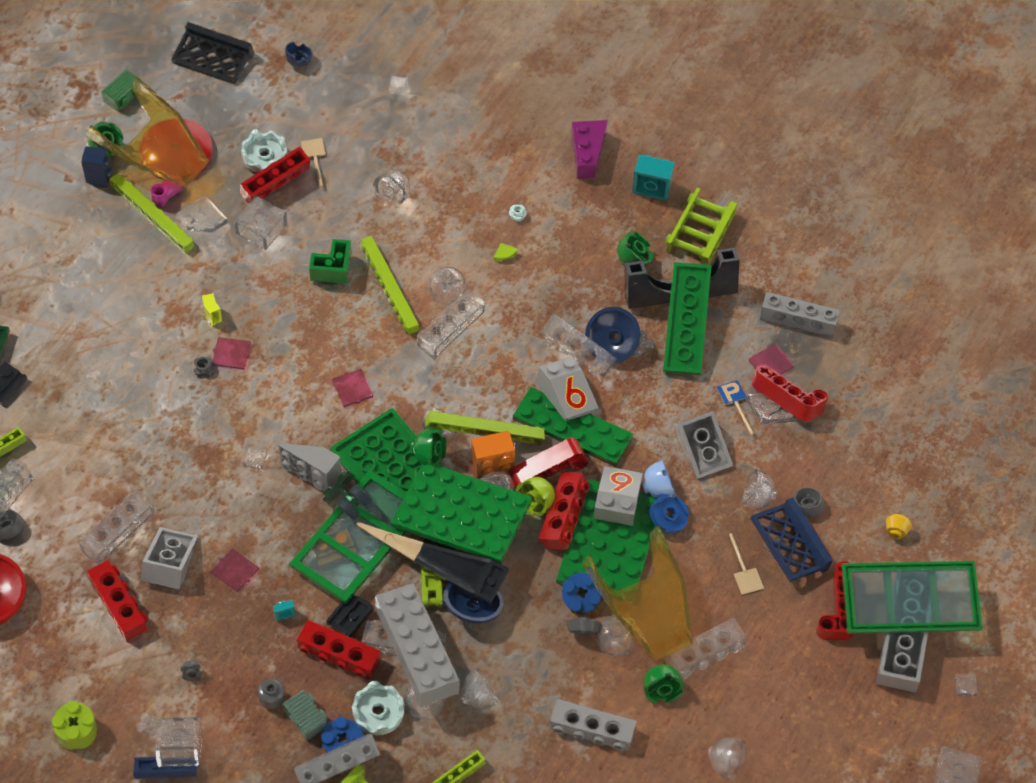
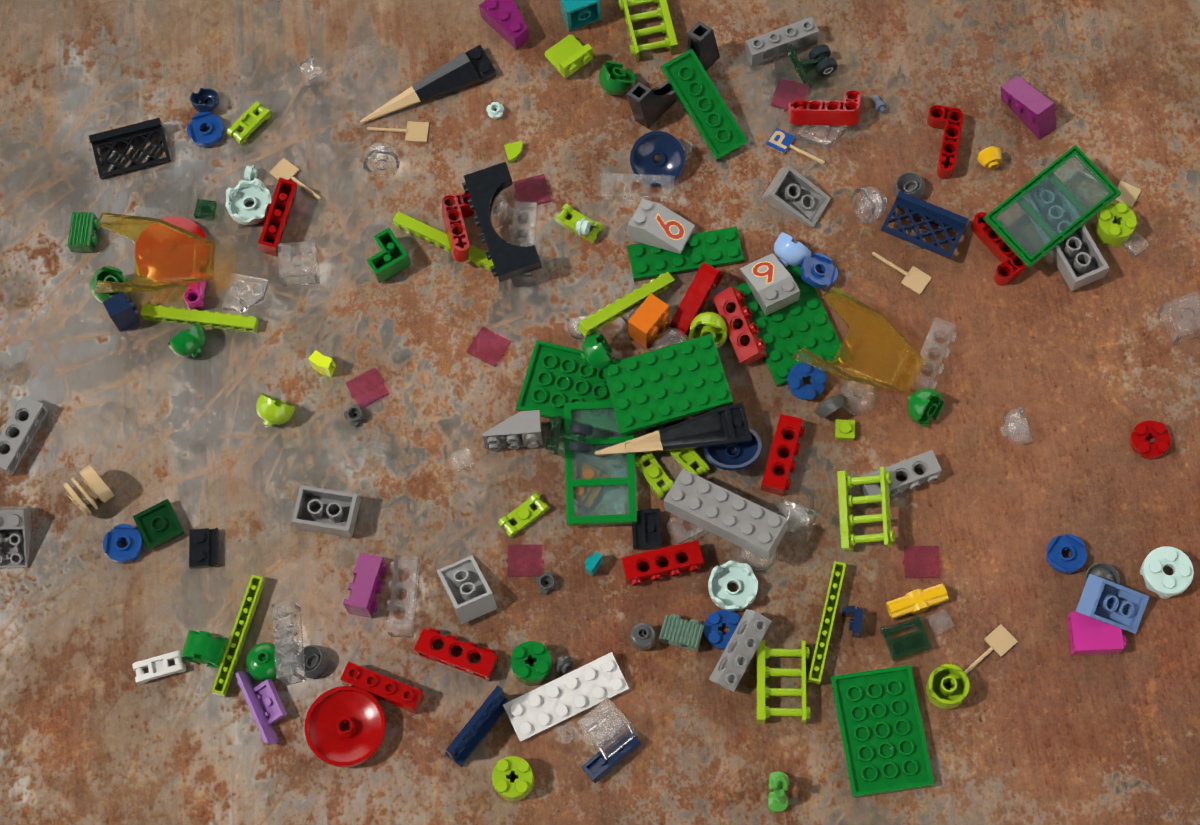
camera: 30 degrees left, 10 degrees up
none -> green cylinder [167,322,206,358]
none -> blue plate [187,112,224,147]
none -> clear green plate [194,199,217,221]
none -> lime plate [227,101,272,145]
none -> light aqua plate [244,165,258,181]
none -> lime cylinder [256,393,296,427]
none -> light grey brick [292,485,361,538]
none -> red brick [340,661,424,714]
none -> magenta wedge [343,553,387,618]
none -> black plate [360,45,498,124]
none -> tan piece [367,121,429,143]
none -> red beam [442,193,476,262]
none -> dark blue fence [445,685,509,767]
none -> black arch [462,162,542,282]
none -> lime plate [498,492,550,538]
none -> white plate [503,652,629,741]
none -> green brick [511,641,552,686]
none -> clear pink piece [513,174,551,209]
none -> dark grey plate [535,572,558,594]
none -> lime bracket [545,34,593,79]
none -> lime plate [554,204,604,243]
none -> light aqua plate [575,218,590,236]
none -> lime plate [635,451,674,499]
none -> red brick [761,413,805,496]
none -> plate [788,44,838,87]
none -> lime plate [835,419,855,441]
none -> lime fence [837,467,895,552]
none -> sand blue piece [872,95,887,113]
none -> red beam [927,105,964,179]
none -> magenta wedge [1001,75,1056,140]
none -> tan piece [1079,171,1141,208]
none -> lime brick [1095,202,1137,247]

